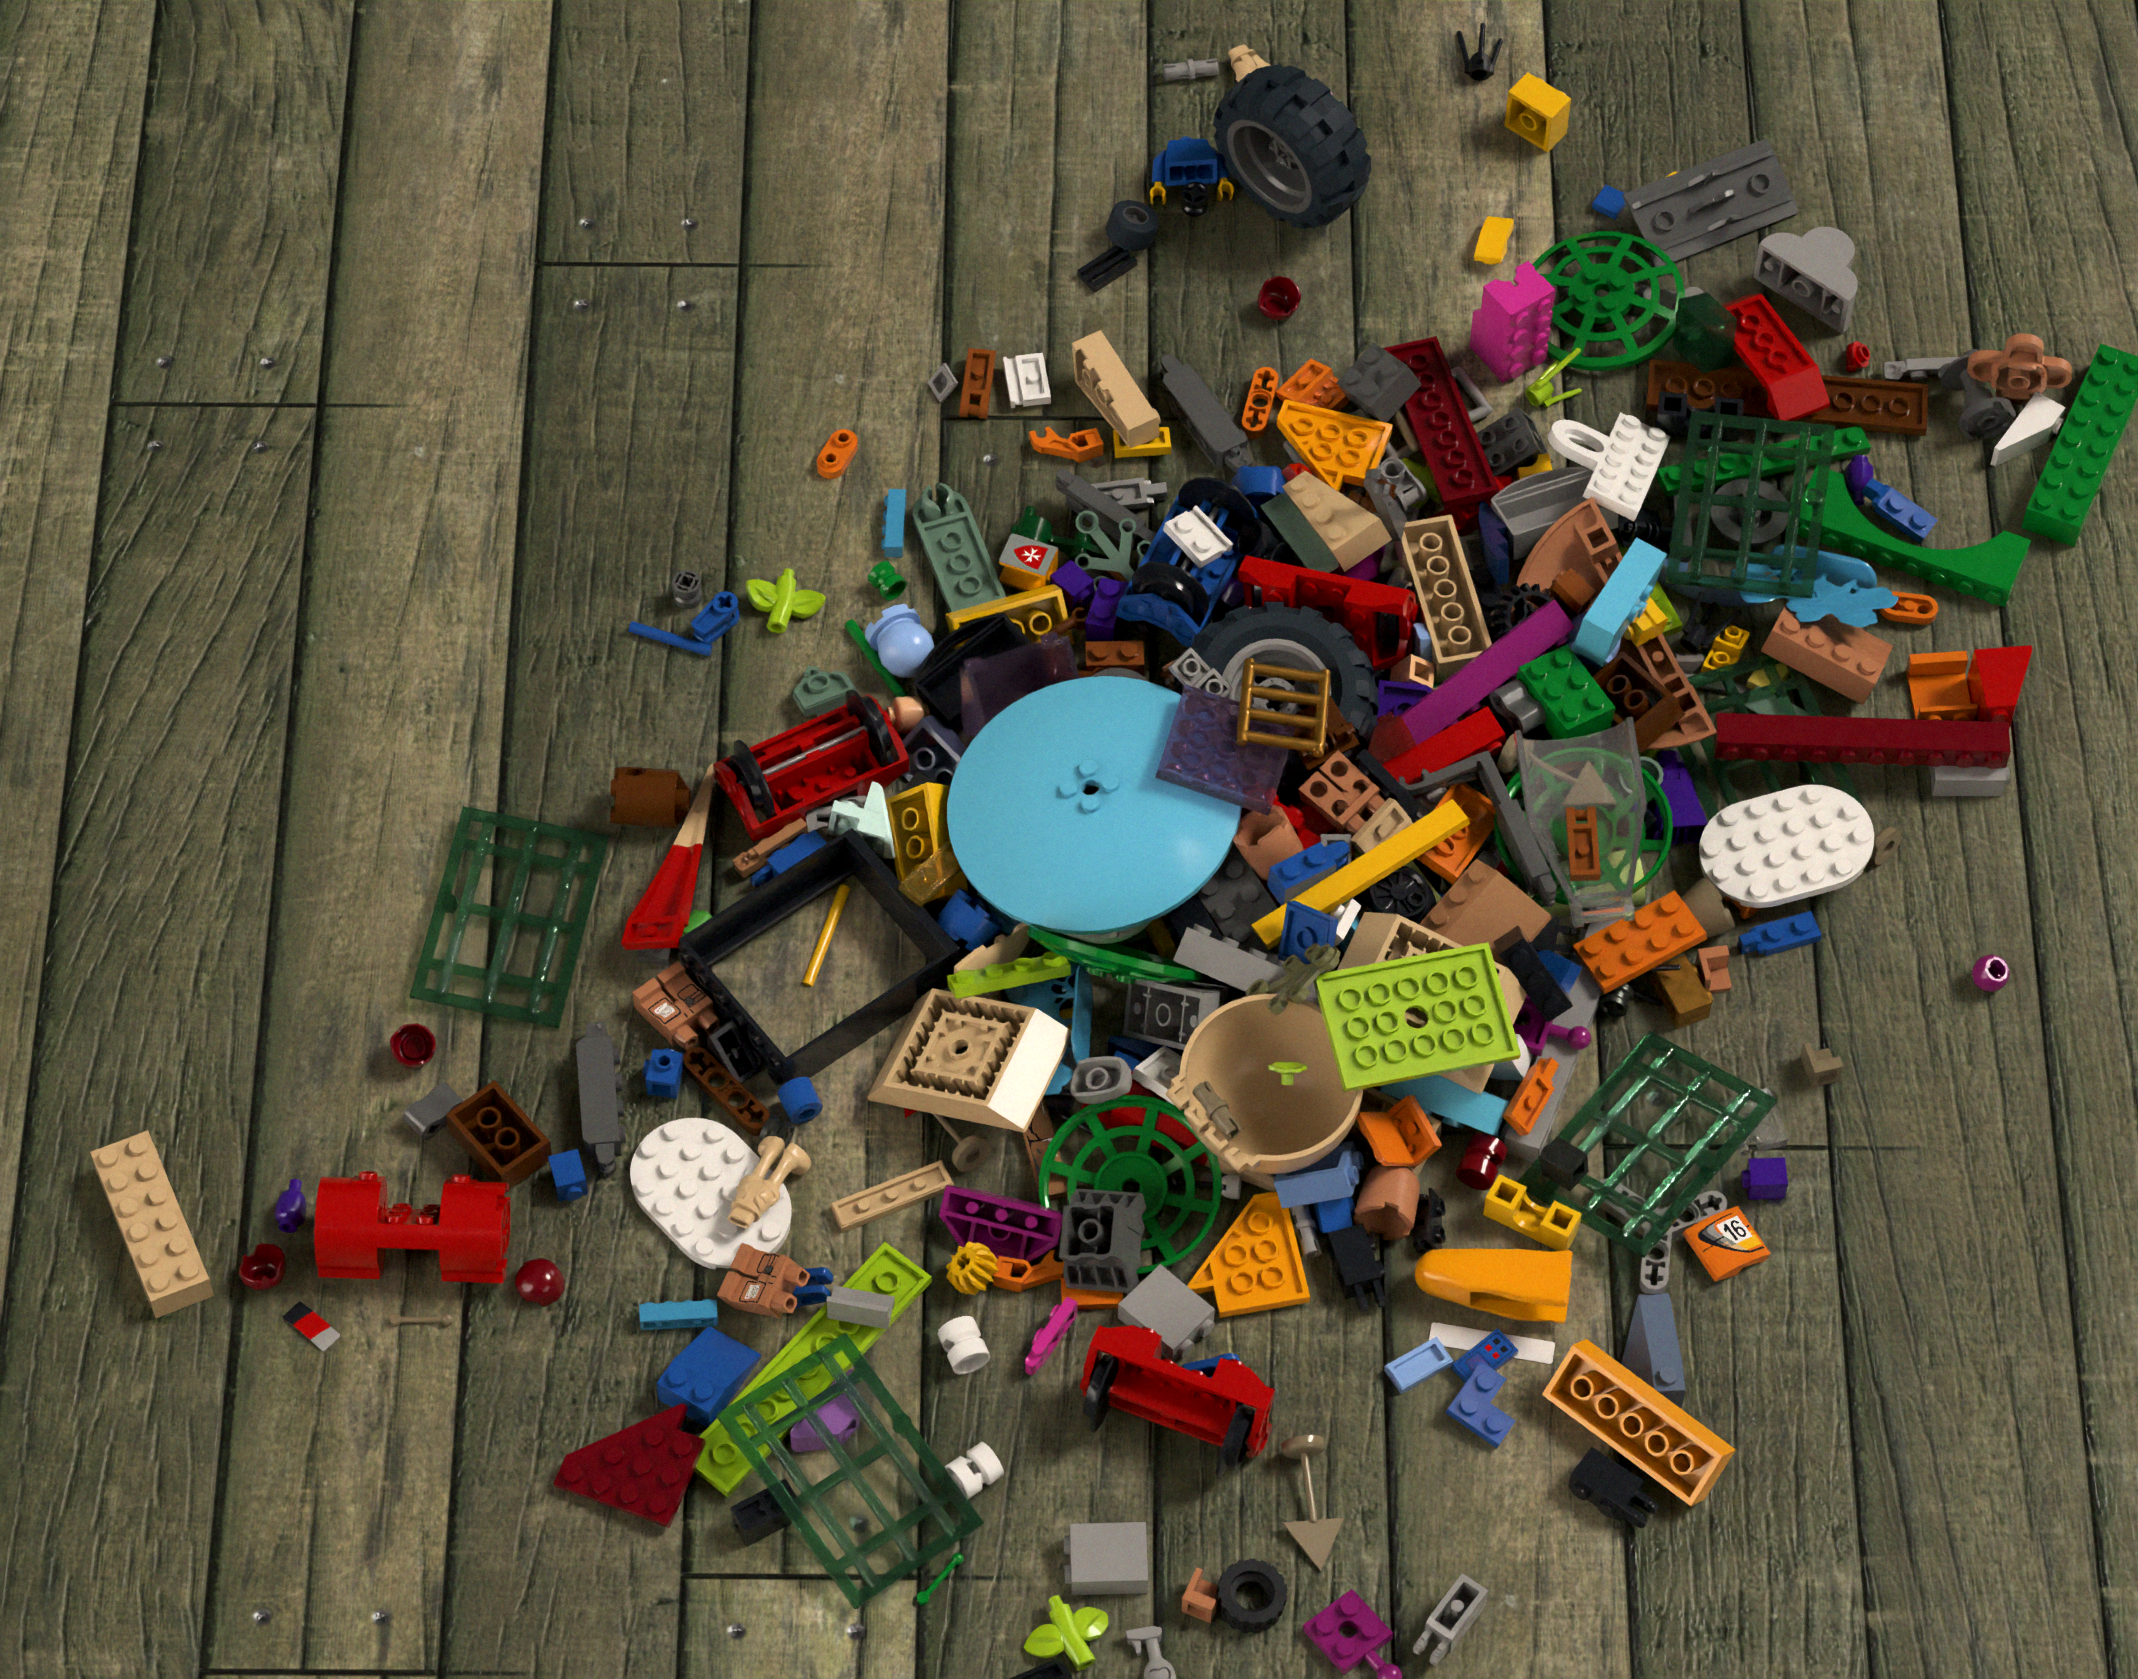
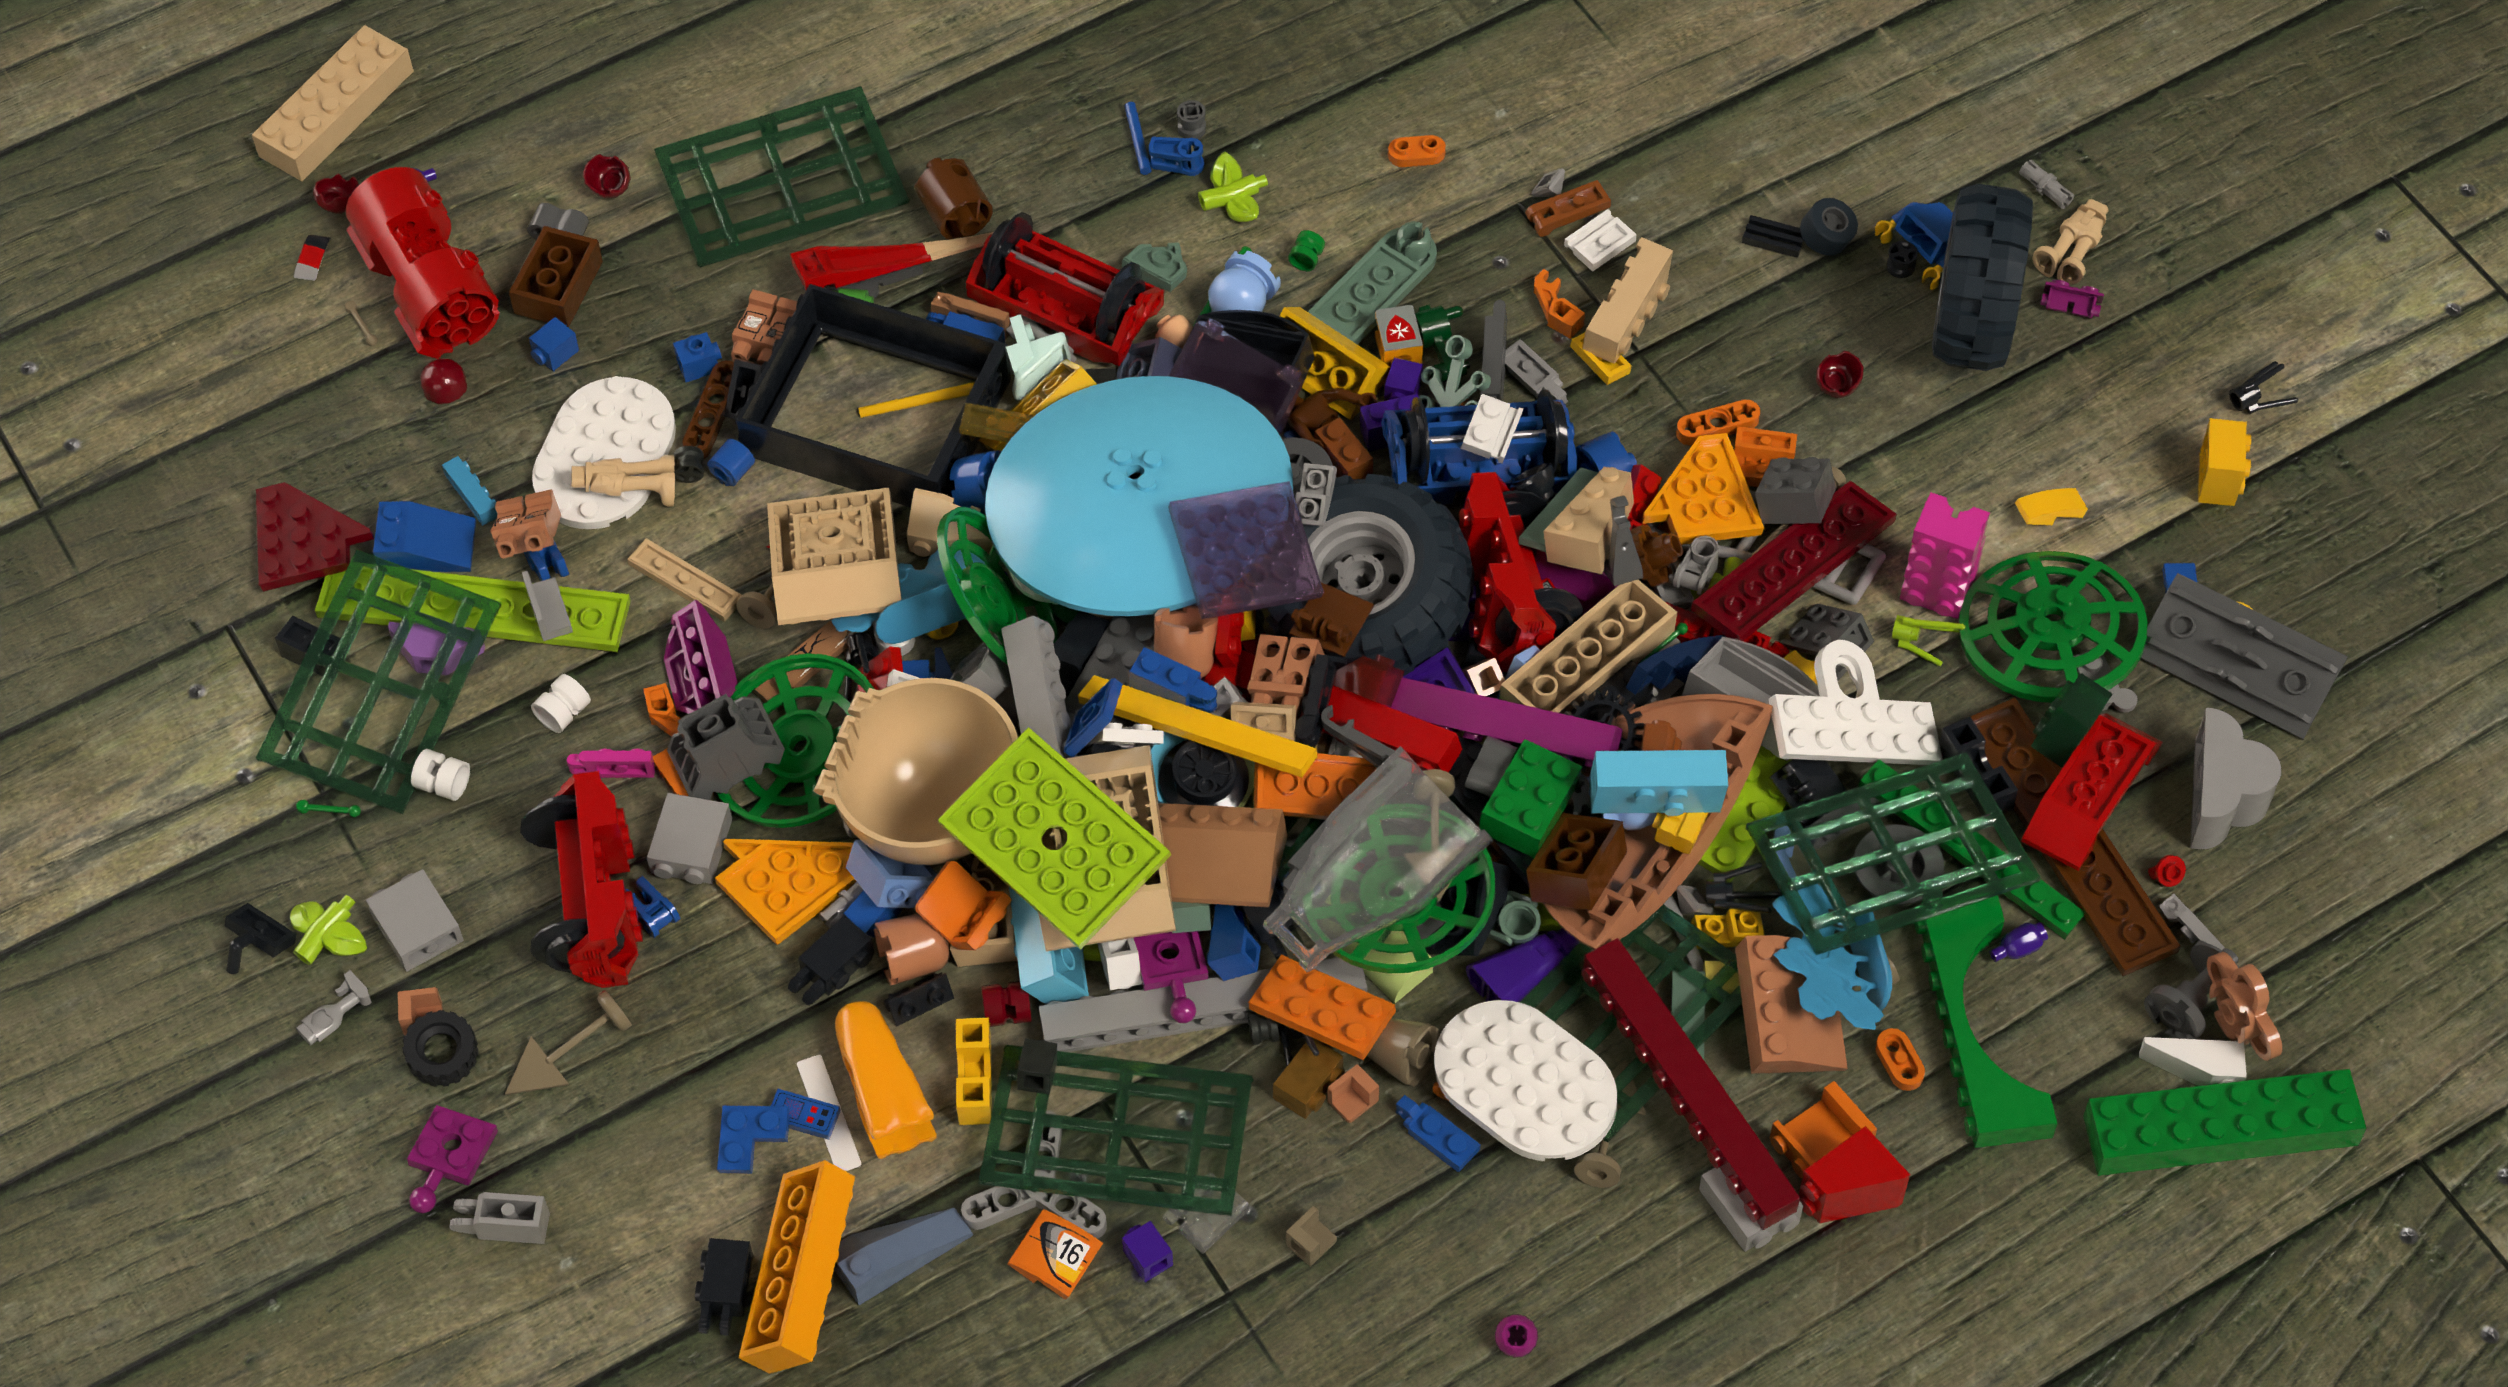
camera: 60 degrees right, 0 degrees up
dark grey hinge [576,1021,626,1177] -> none
dark azure piece [881,489,906,557] -> none
yellow gear [945,1241,999,1296] -> none
lime plate [947,952,1071,999] -> none
light grey piece [1070,1056,1132,1104] -> none
dark grey hinge [1160,353,1253,474] -> none
dark tan pin [1192,1081,1243,1140] -> none
pearl gold bar [1236,658,1331,758] -> none
olive plant [1246,943,1340,1015] -> none
lime plant [1268,1062,1307,1085] -> none
light blue tile [1384,1336,1453,1394] -> none
black arch [1493,925,1573,1023] -> none
orange hinge [1502,1057,1559,1136] -> none
dark orange plate [1565,806,1601,881] -> none
blue hinge [1861,478,1938,543] -> none

